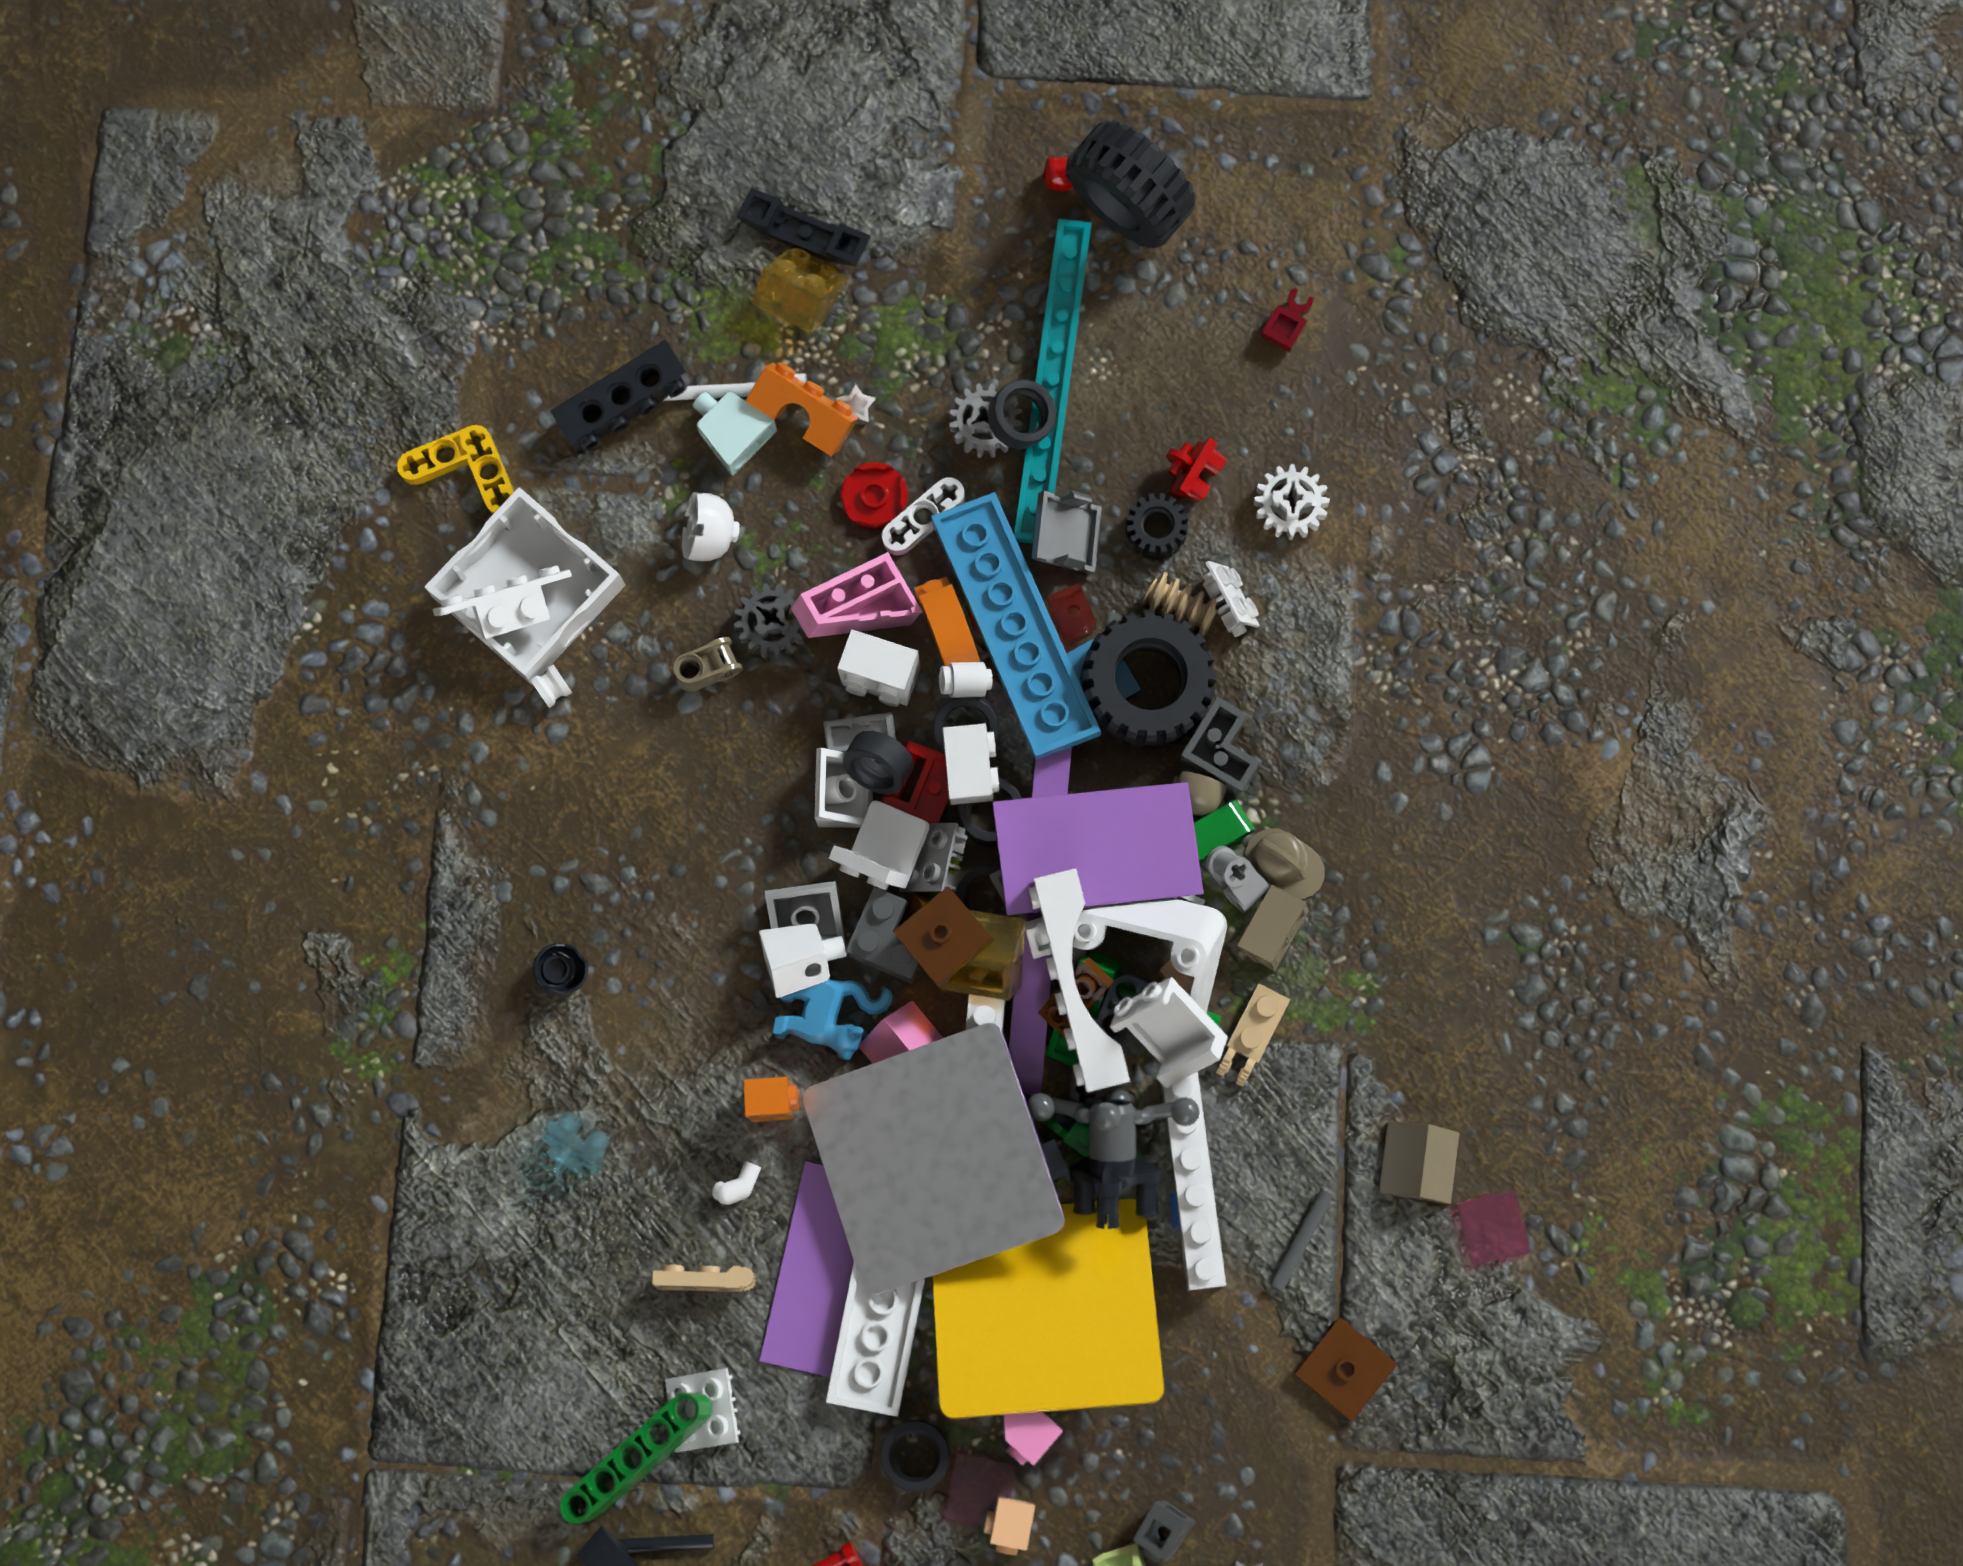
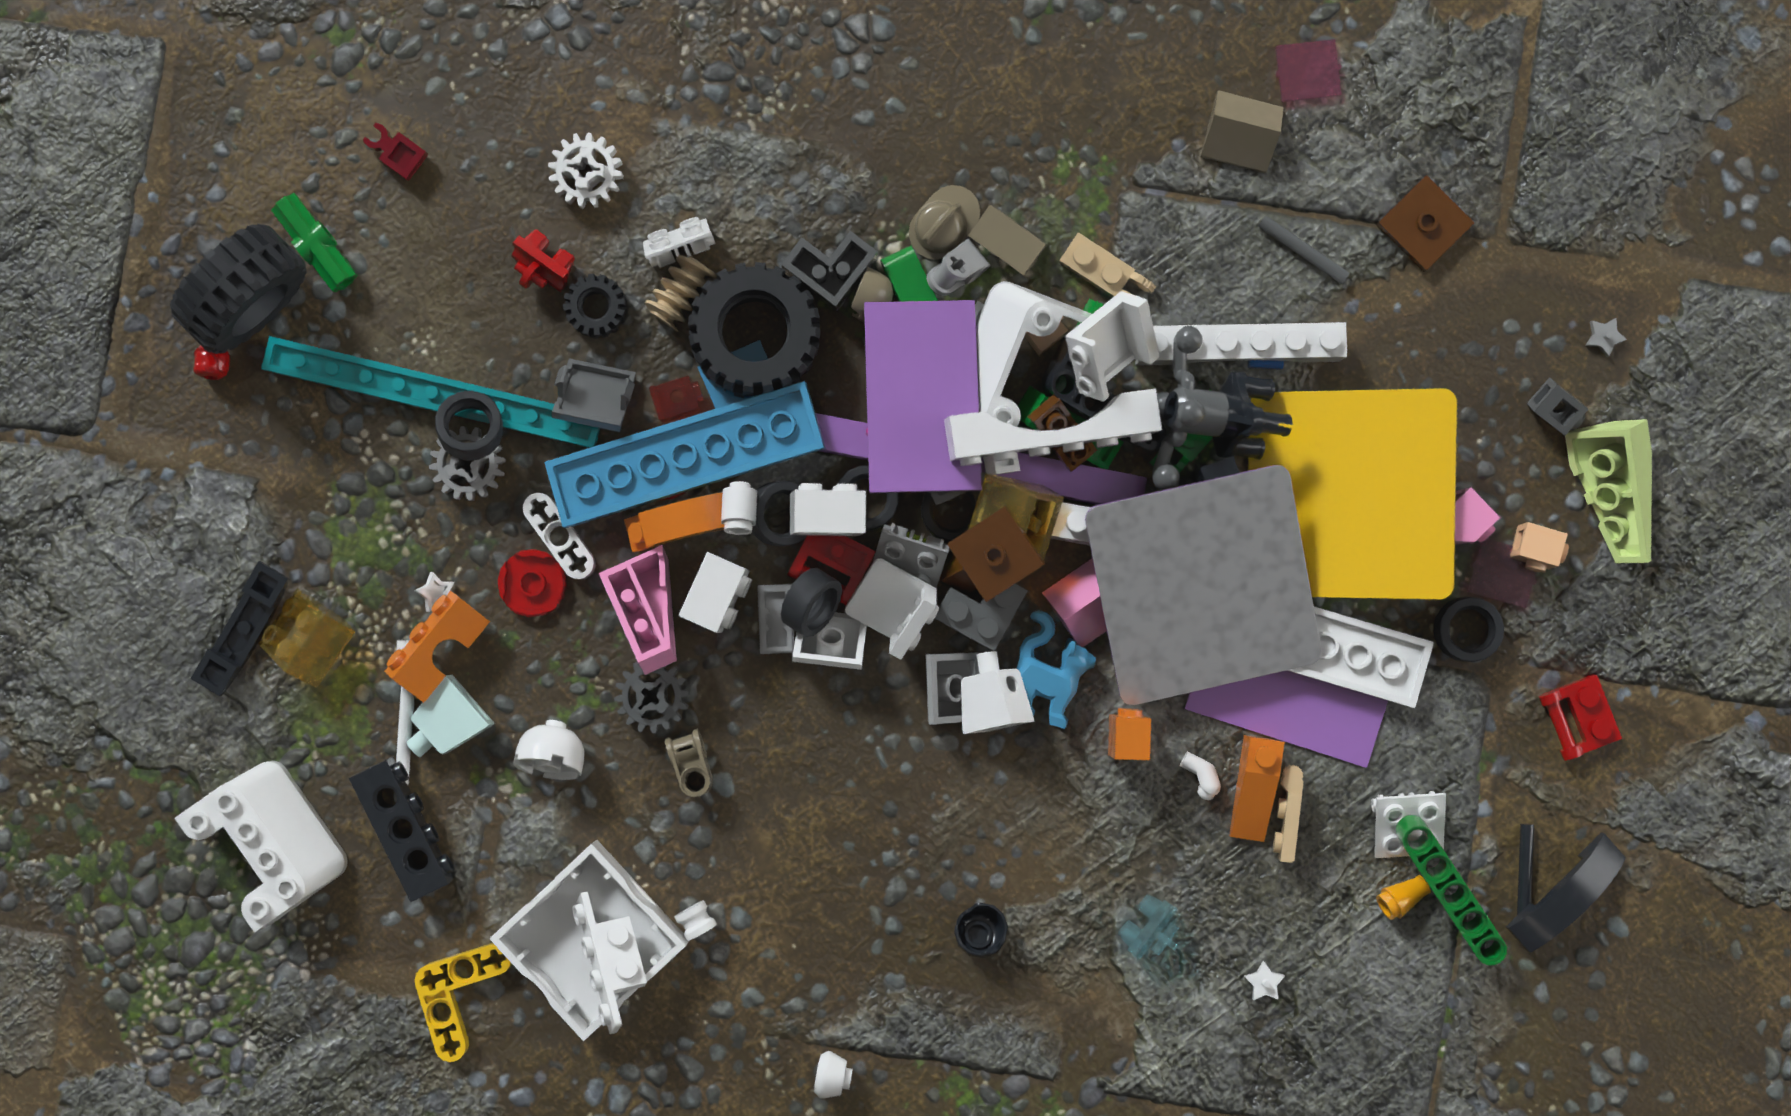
camera: 90 degrees left, 10 degrees up
none -> white windscreen [175,761,348,933]
none -> green piece [271,193,358,293]
none -> white cone [814,1051,853,1099]
none -> orange slope [1229,735,1285,842]
none -> white piece [1244,961,1285,1000]
none -> light orange cone [1376,875,1431,920]

